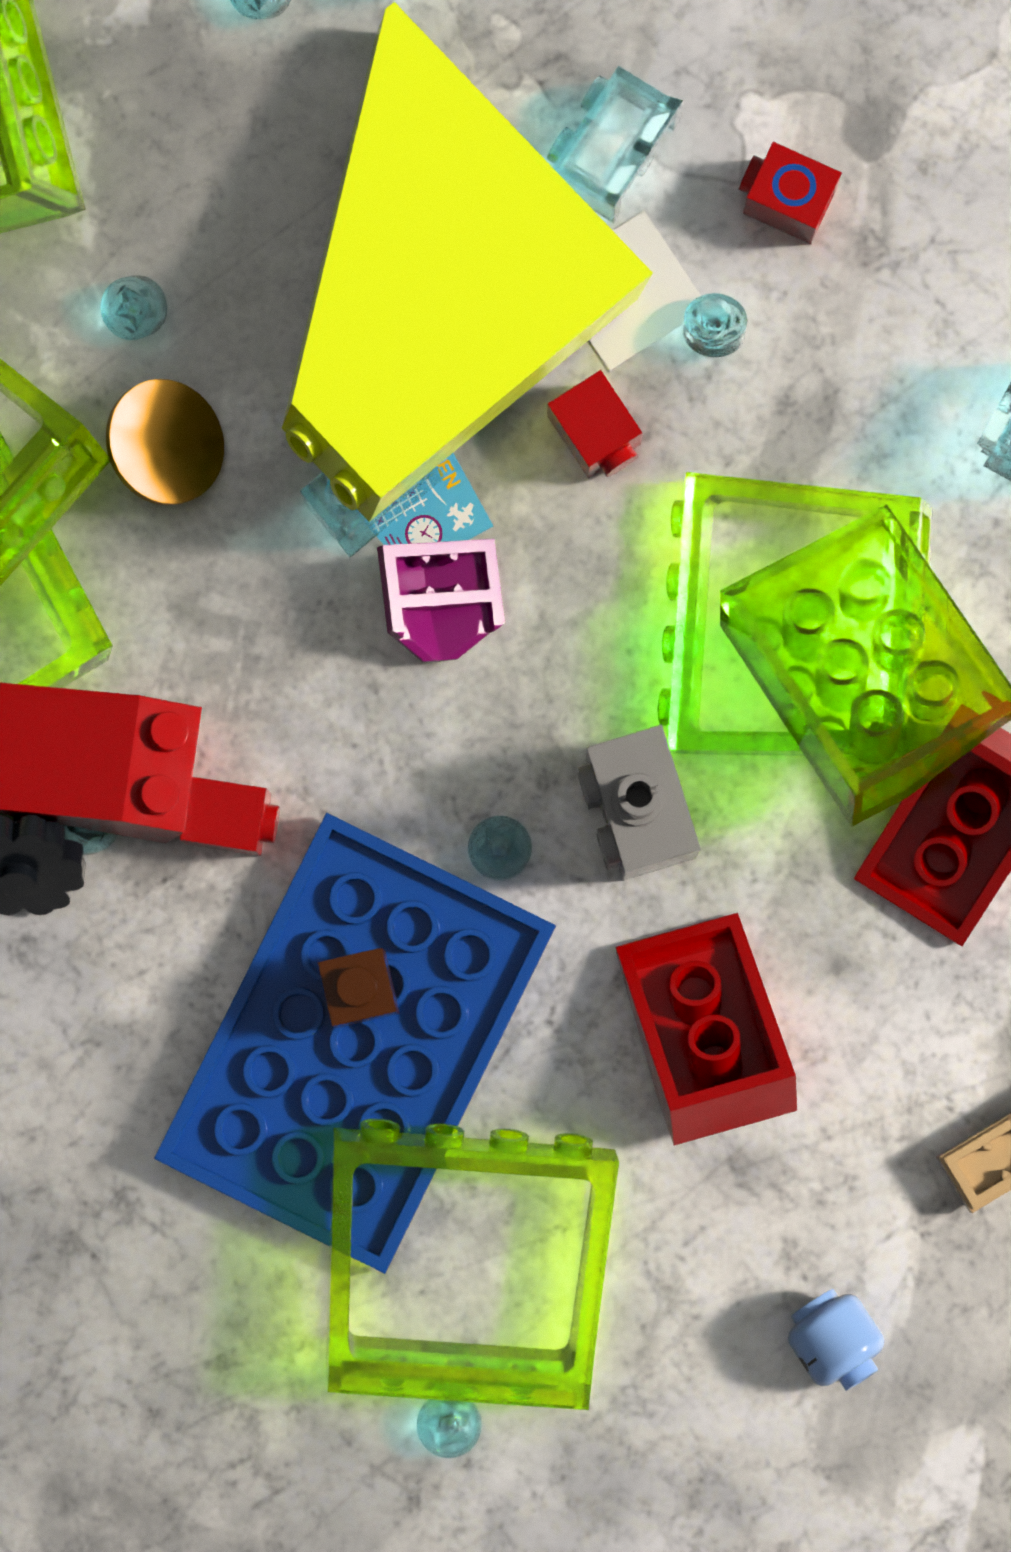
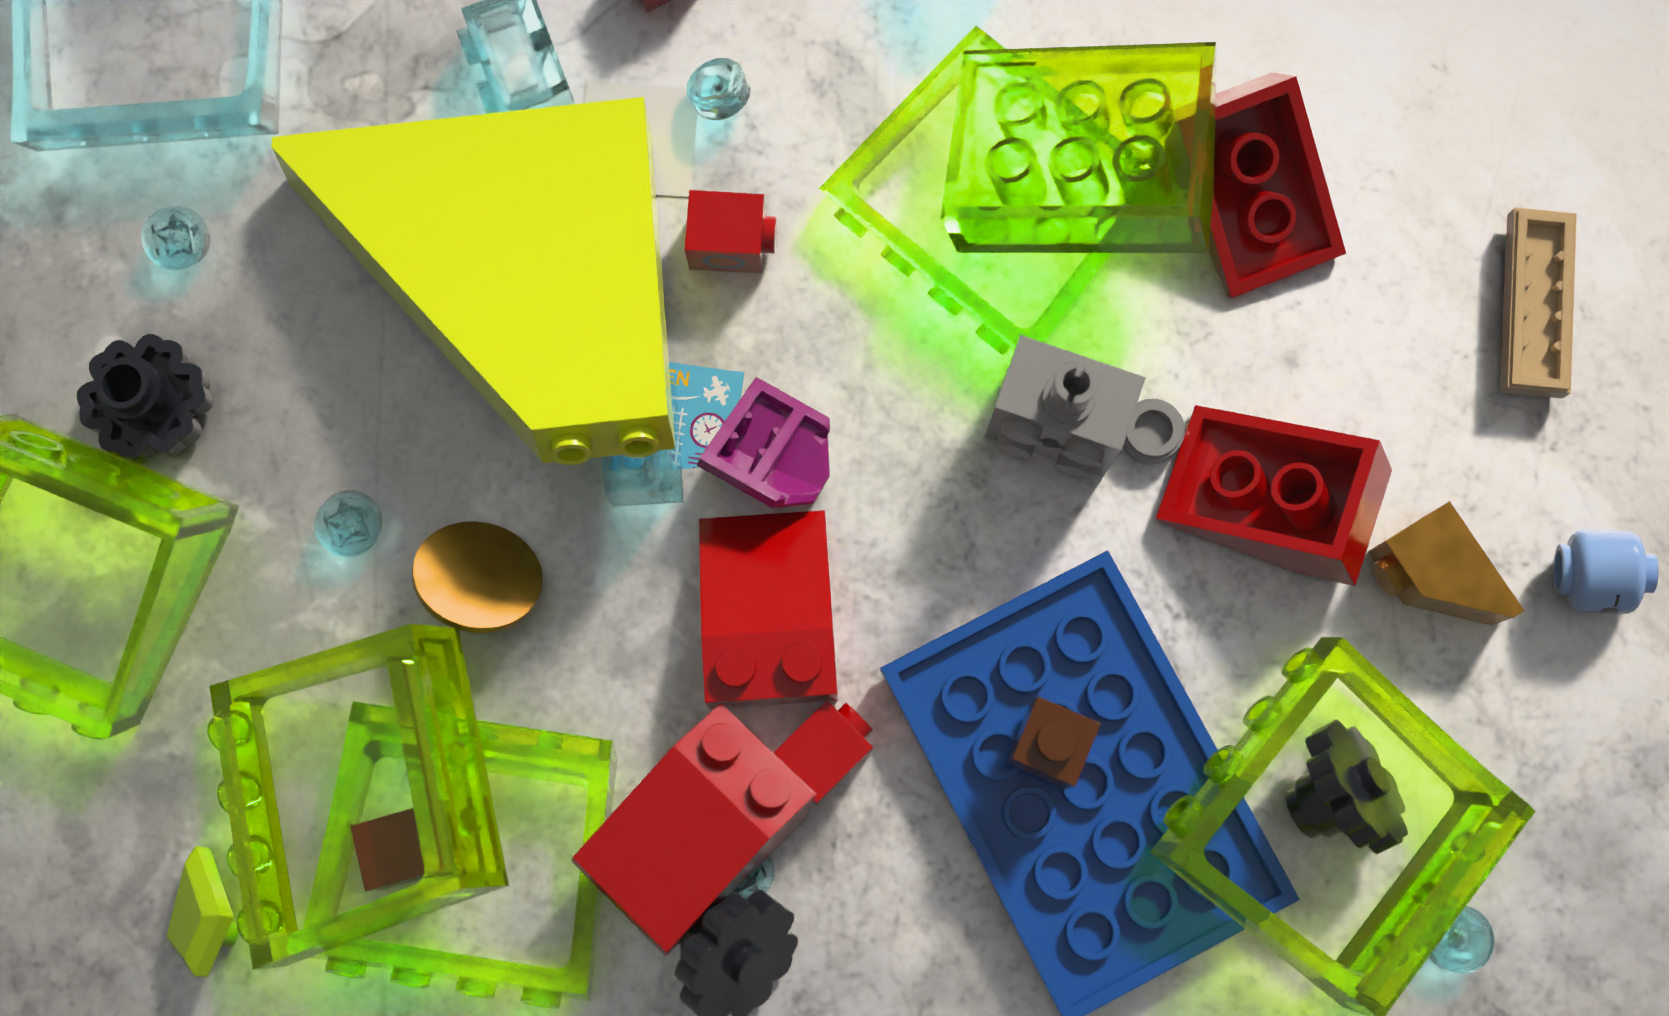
camera: 60 degrees left, 5 degrees down
clear light blue tile [468,816,532,881] -> none
none -> black plant [76,334,213,464]
none -> red slope [699,510,838,709]
none -> light grey tile [1123,399,1185,464]
none -> black plant [1286,719,1408,854]
none -> pearl gold slope [1368,501,1525,625]

